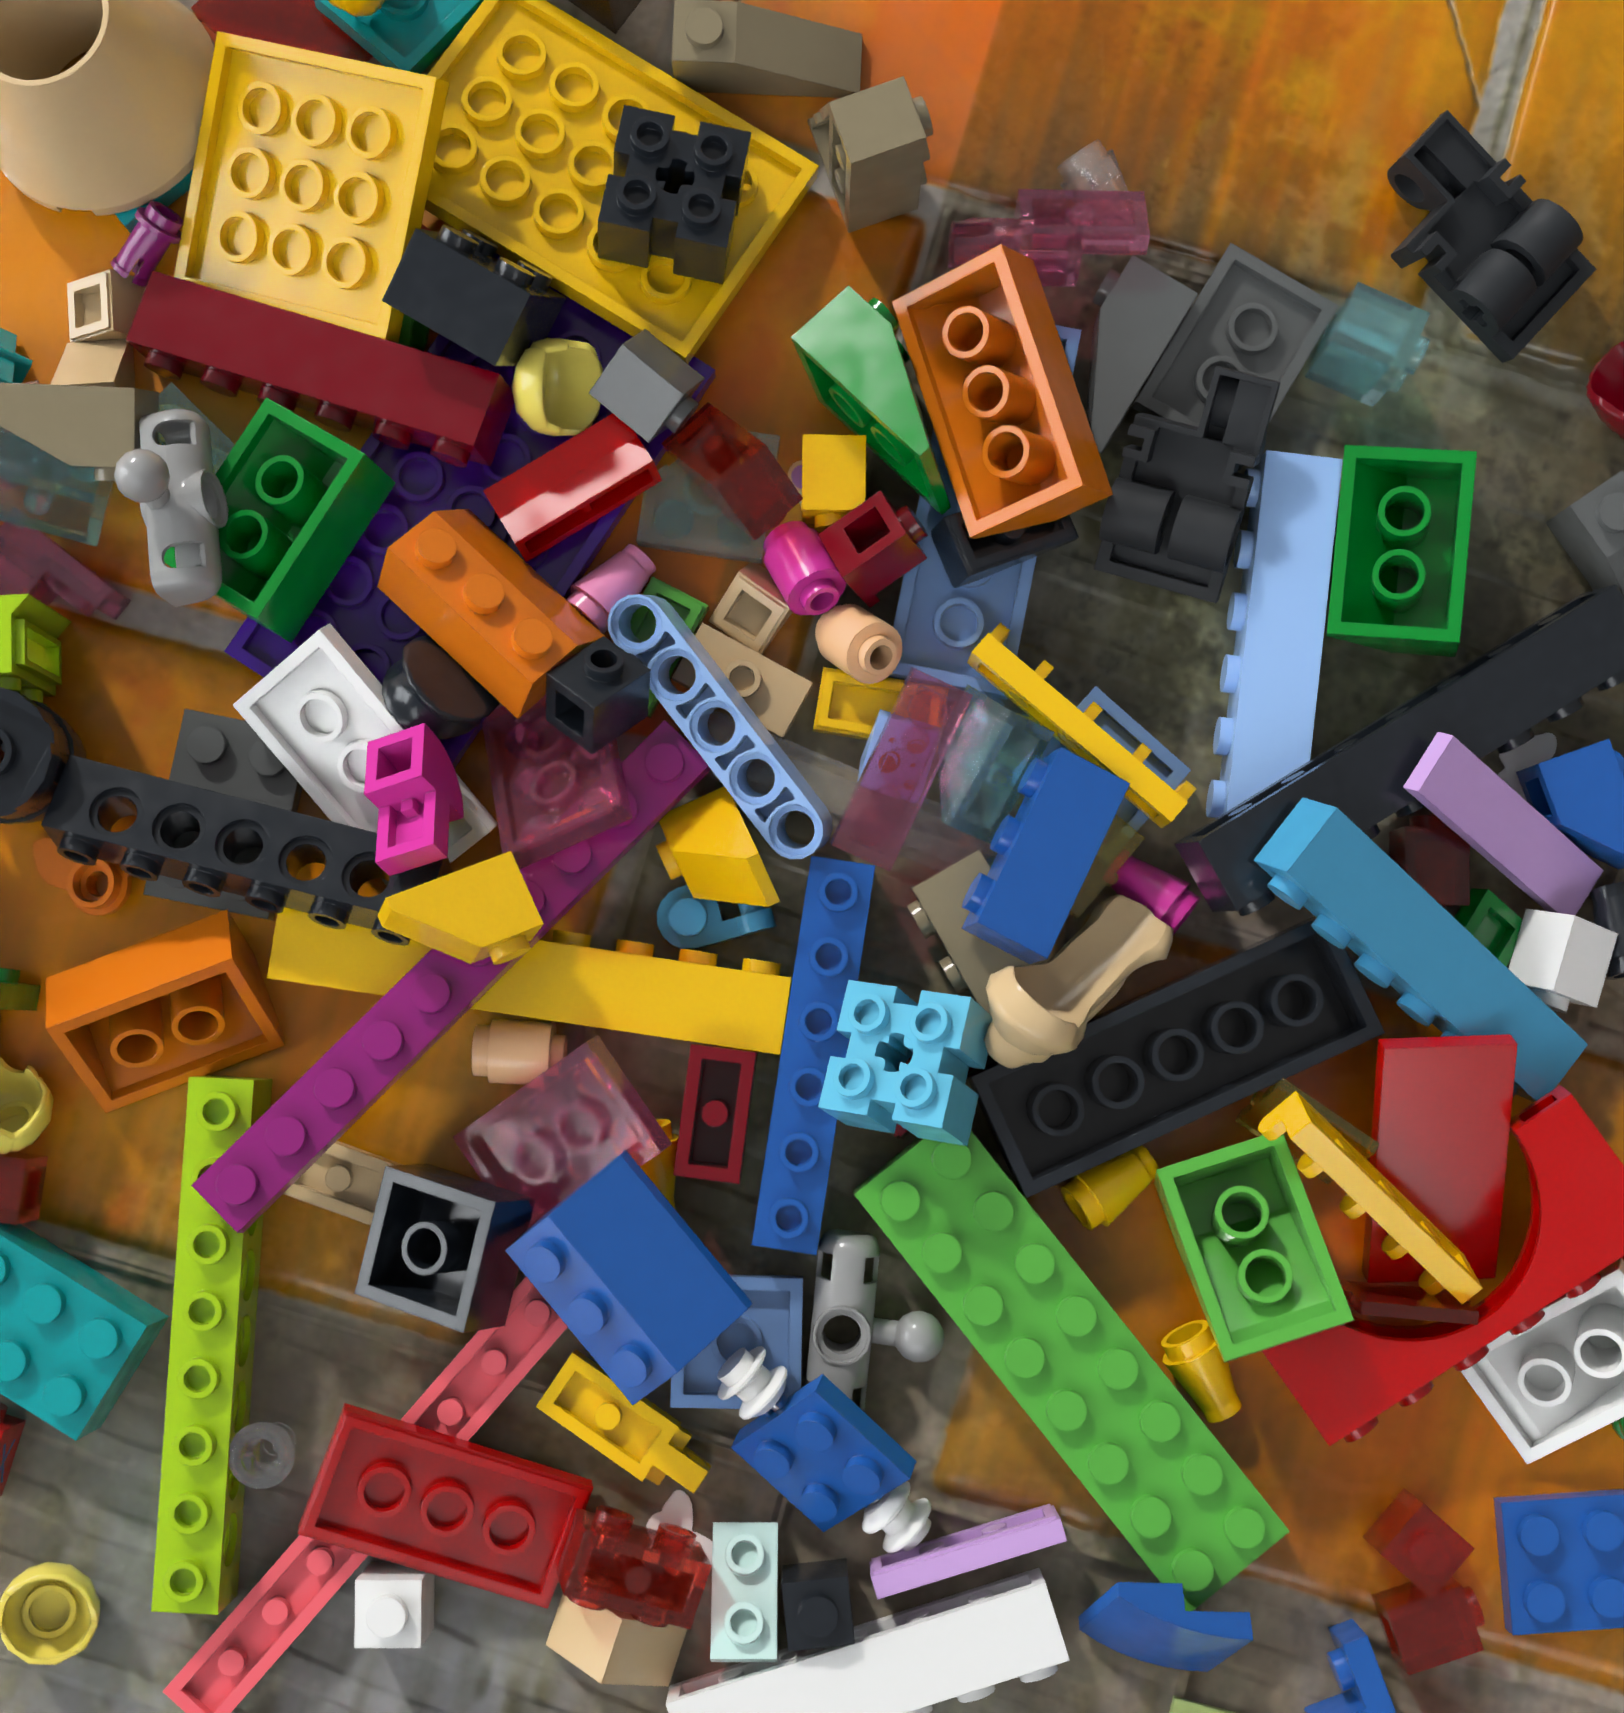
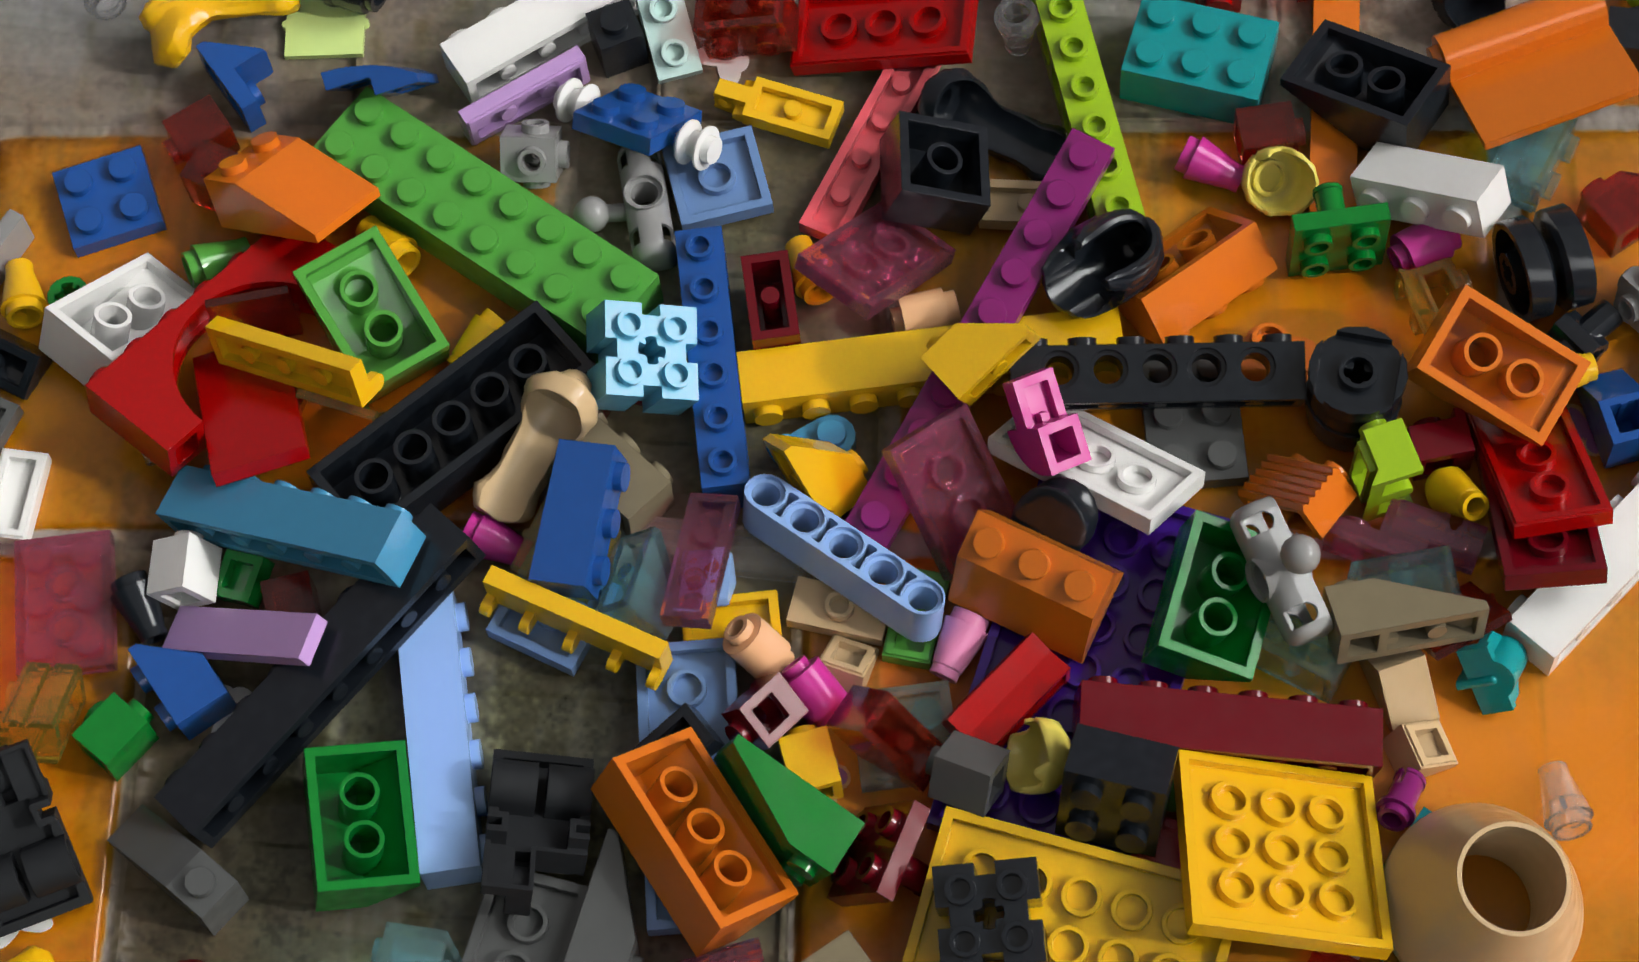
camera: 170 degrees right, 20 degrees down
blue slope [505,1150,753,1405] -> none
black brick [546,636,651,755] -> none
none -> bright green cone [181,236,250,288]
none -> orange slope [203,131,381,243]
none -> light grey brick [499,119,570,189]
none -> dark red plate [827,800,931,907]
none -> black hair [917,68,1068,181]
none -> black hair [1041,209,1164,319]
none -> dark pink cone [1174,135,1244,193]
none -> orange brick [1238,453,1357,540]

